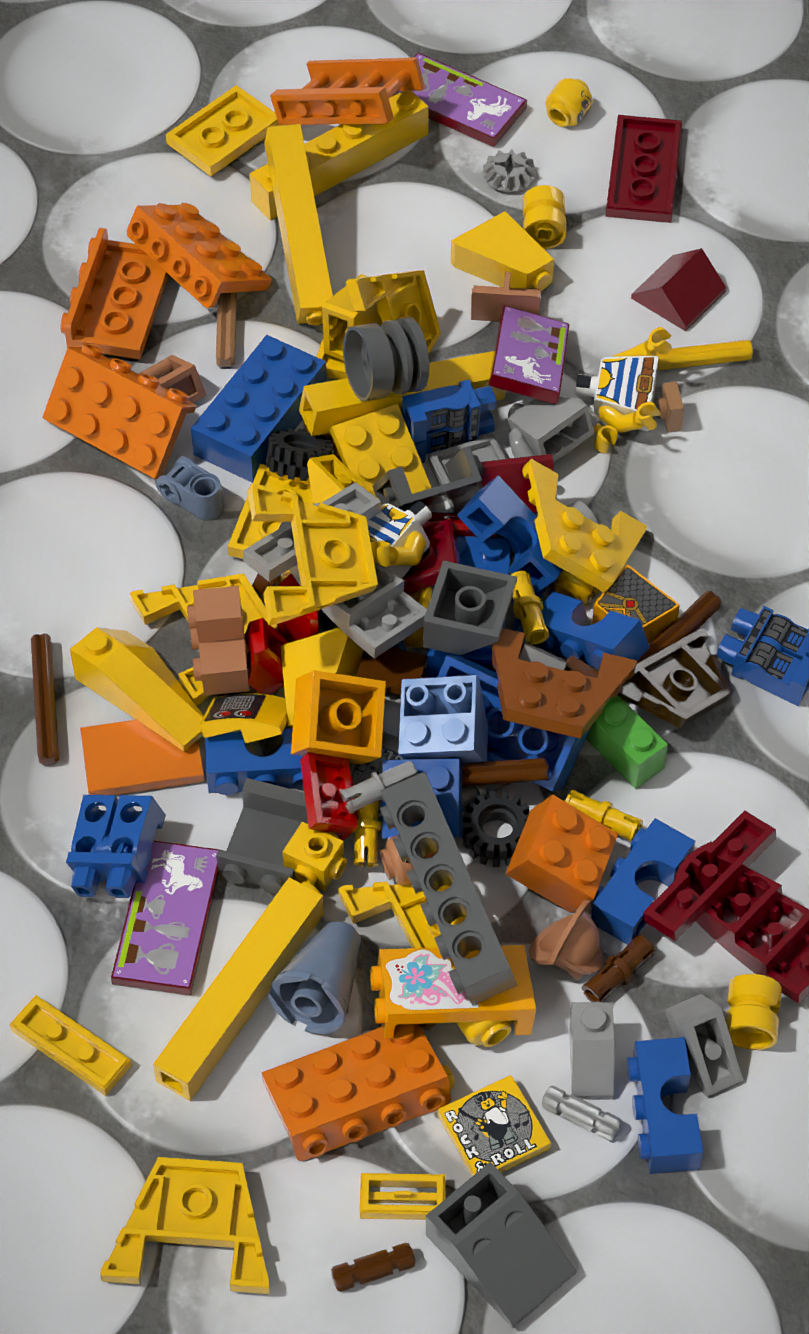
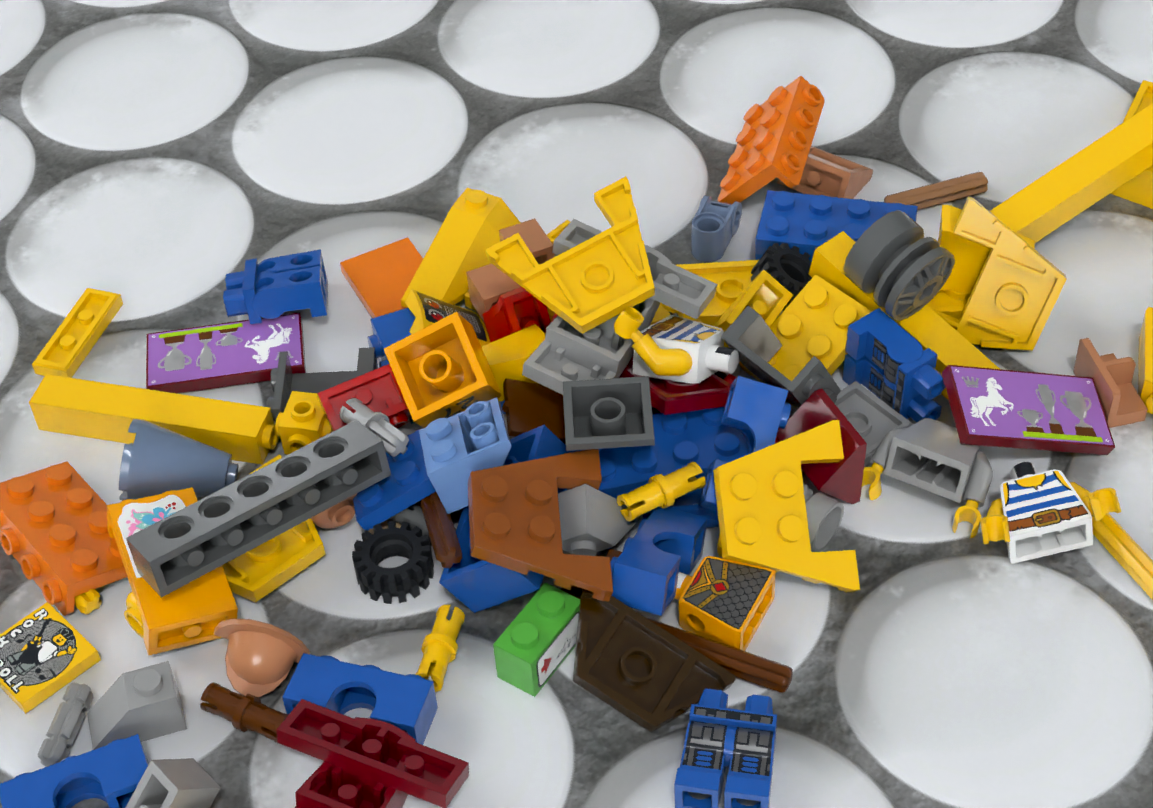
camera: 75 degrees right, 10 degrees down
reddish brown axle [31,633,59,765] -> none
orange bracket [60,228,169,360] -> none
orange bracket [127,203,272,308] -> none
orange brick [505,795,618,913] -> none
medium nougat plate [656,381,684,432] -> none

